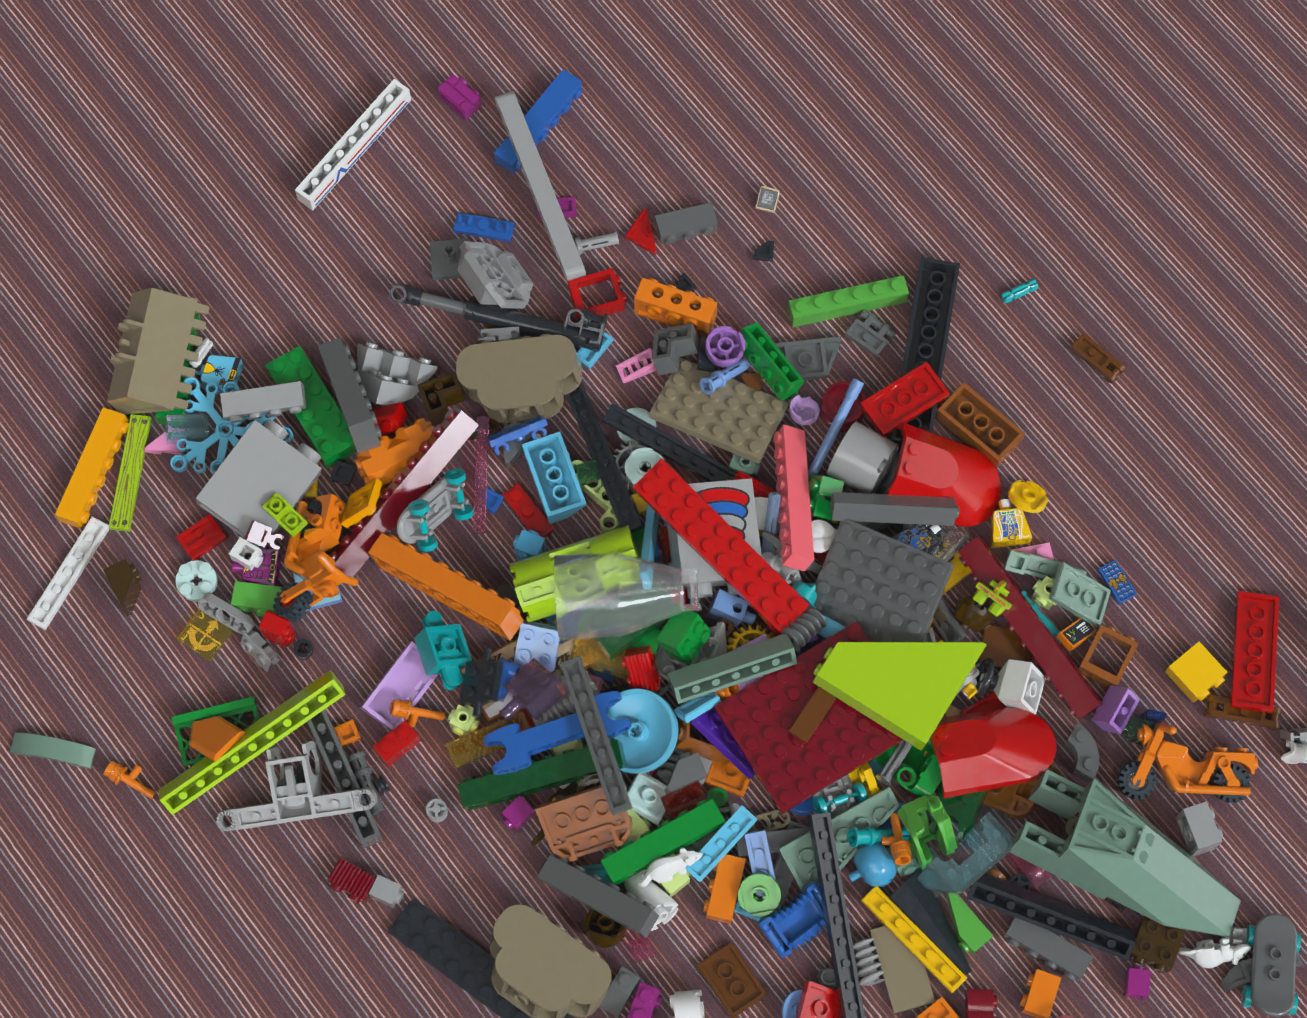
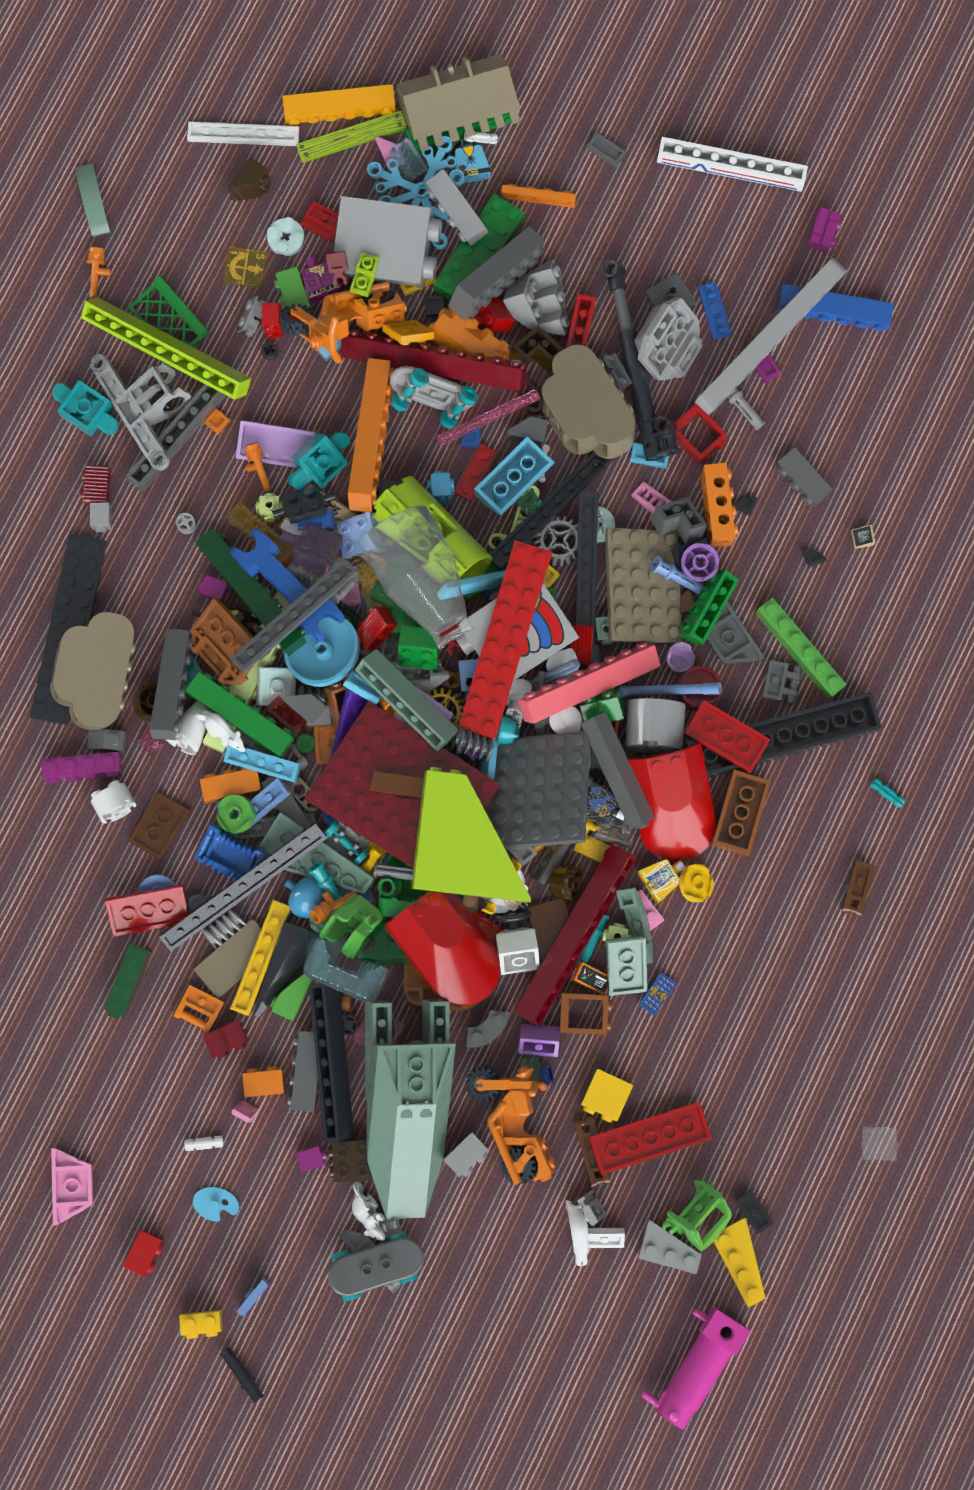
camera: 60 degrees right, 10 degrees up
orange tile [189,716,245,762] -> none
light grey beam [198,593,254,635] -> none
white brick [229,537,263,571] -> none
dark grey pin [348,751,385,815] -> none
red brick [373,720,420,767] -> none
black bush [373,775,391,796] -> none
plate [486,415,547,455] -> none
red tile [625,208,657,256] -> none
light aqua plate [625,448,664,486] -> none
lime hips [973,580,1012,617] -> none
none -> teal brick [52,380,119,437]
none -> orange plate [501,184,576,208]
none -> red brick [566,294,596,348]
none -> dark grey tile [586,132,627,168]

